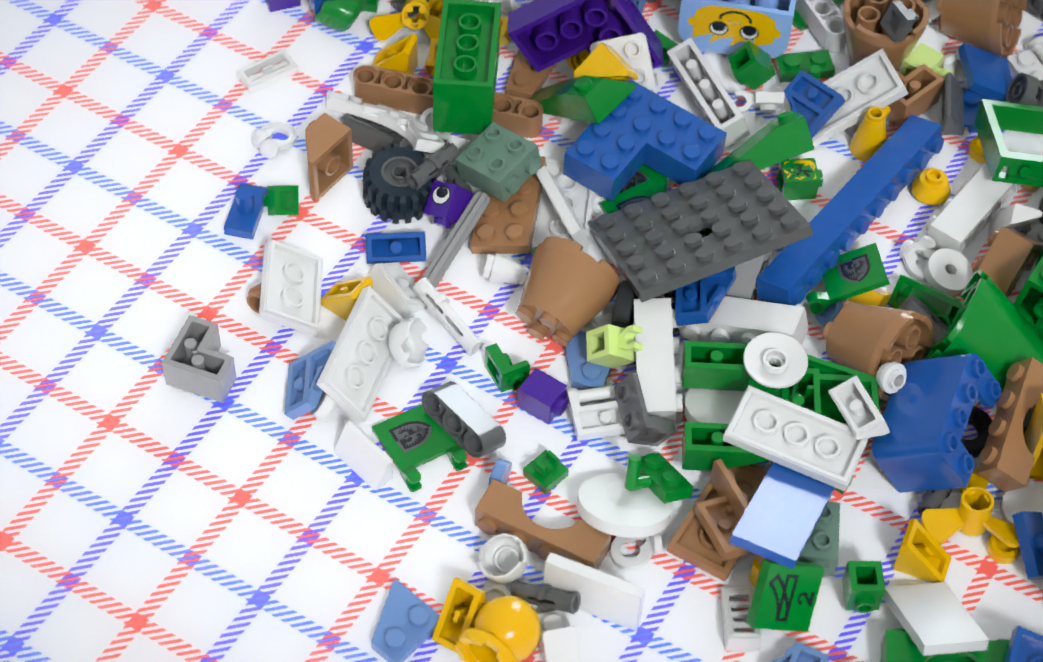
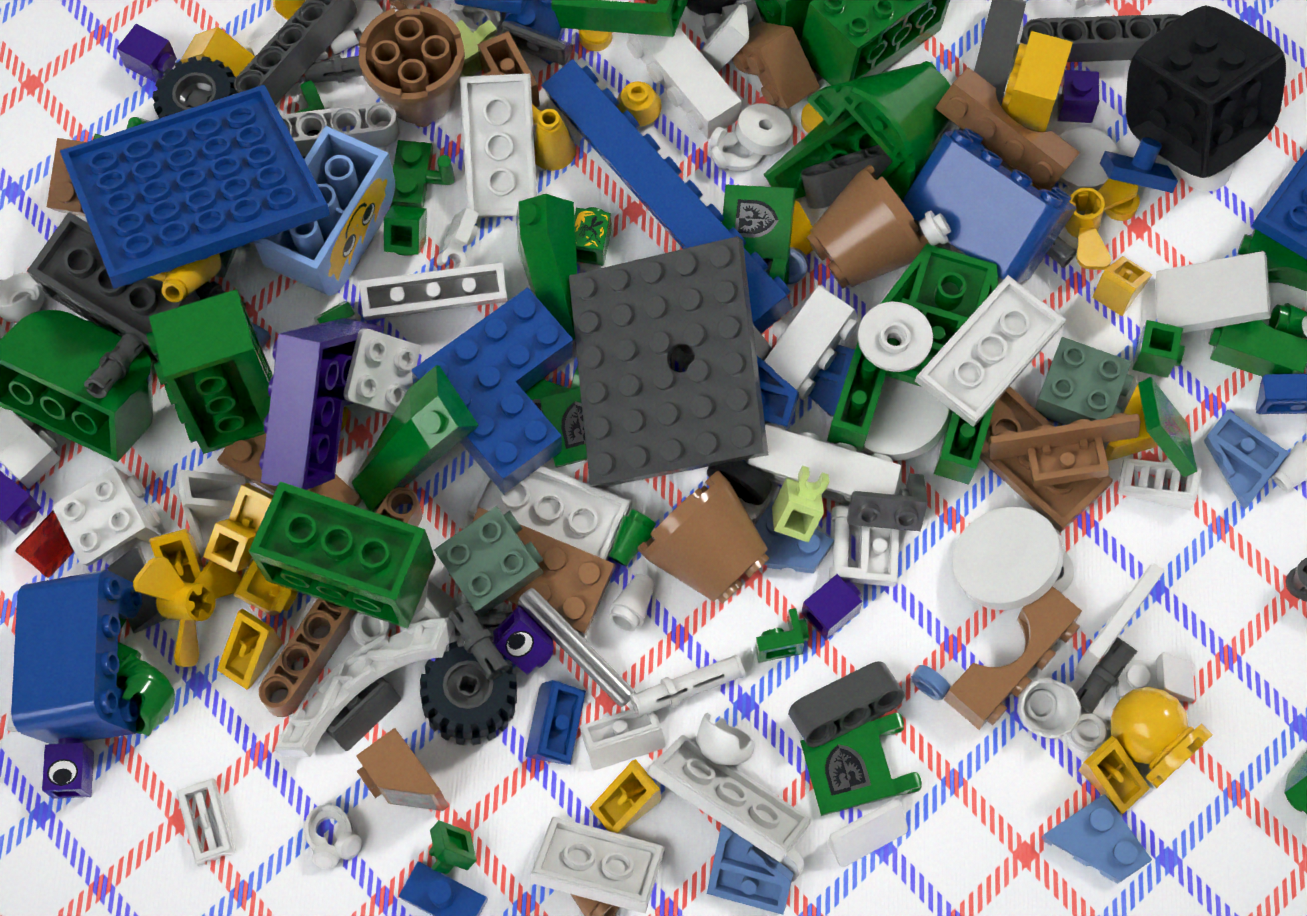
camera: 70 degrees left, 15 degrees up
green tile [523,450,569,495] -> none
white tile [536,166,591,248] -> none
yellow slope [574,42,638,81] -> none
green plate [625,452,693,504] -> none
tile [729,462,835,569] -> none
blue wing [783,70,845,139] -> none
white slope [828,375,890,440] -> none
dark grey tile [879,1,920,42] -> none

